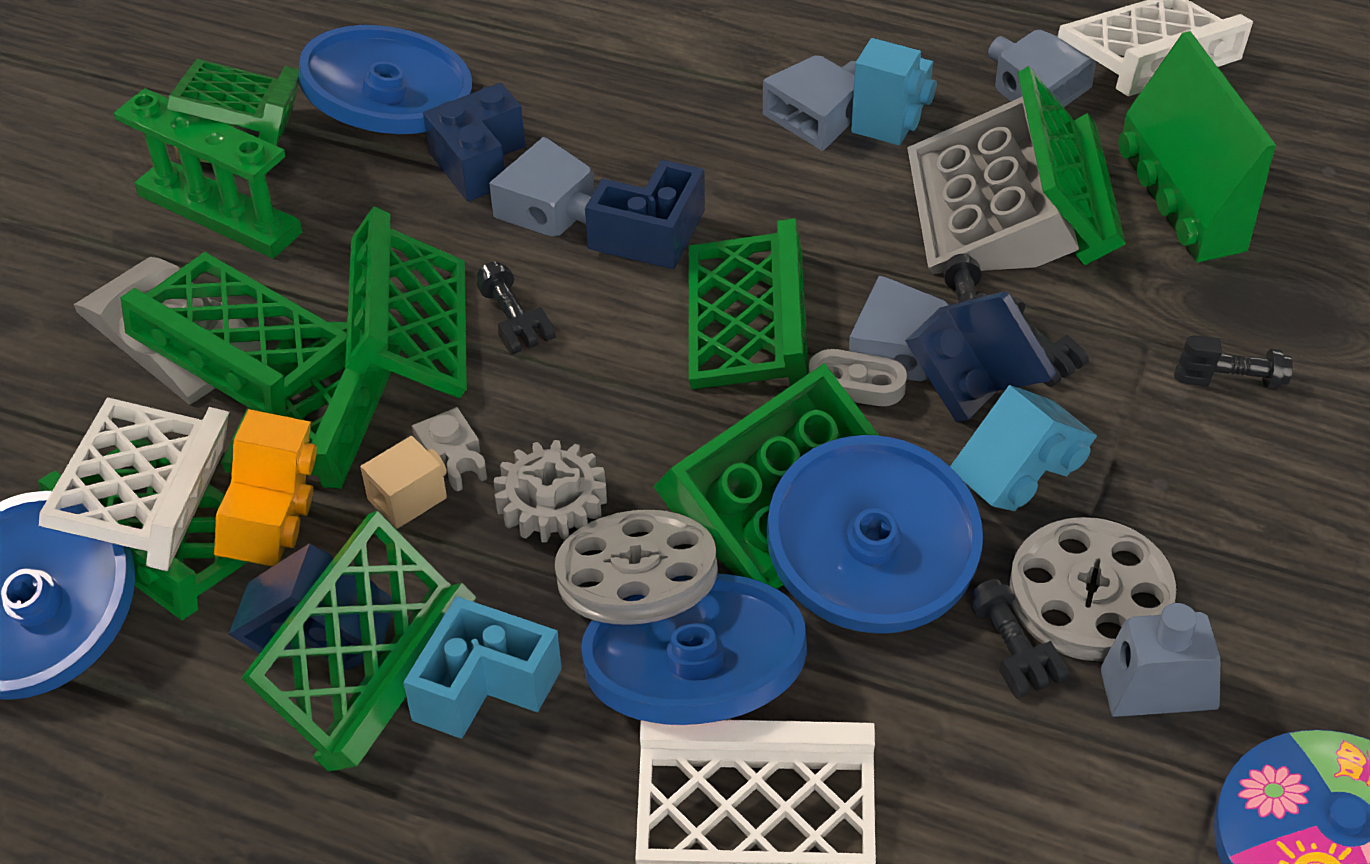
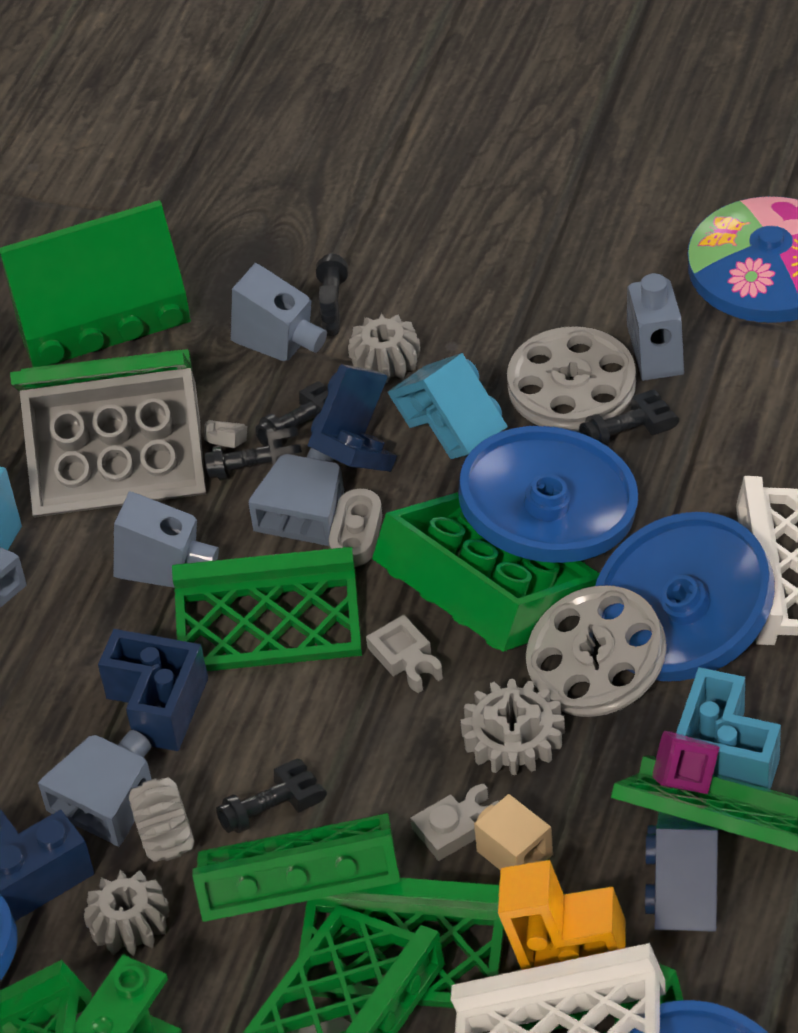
camera: 90 degrees left, 0 degrees up
none -> light grey gear [84,870,170,957]
none -> sand blue torso [113,491,219,588]
none -> light grey gear [129,777,194,862]
none -> light grey tile [204,420,247,448]
none -> sand blue torso [231,263,327,361]
none -> light grey gear [348,313,420,383]
none -> light grey plate [366,615,443,693]
none -> magenta slope [652,731,719,794]

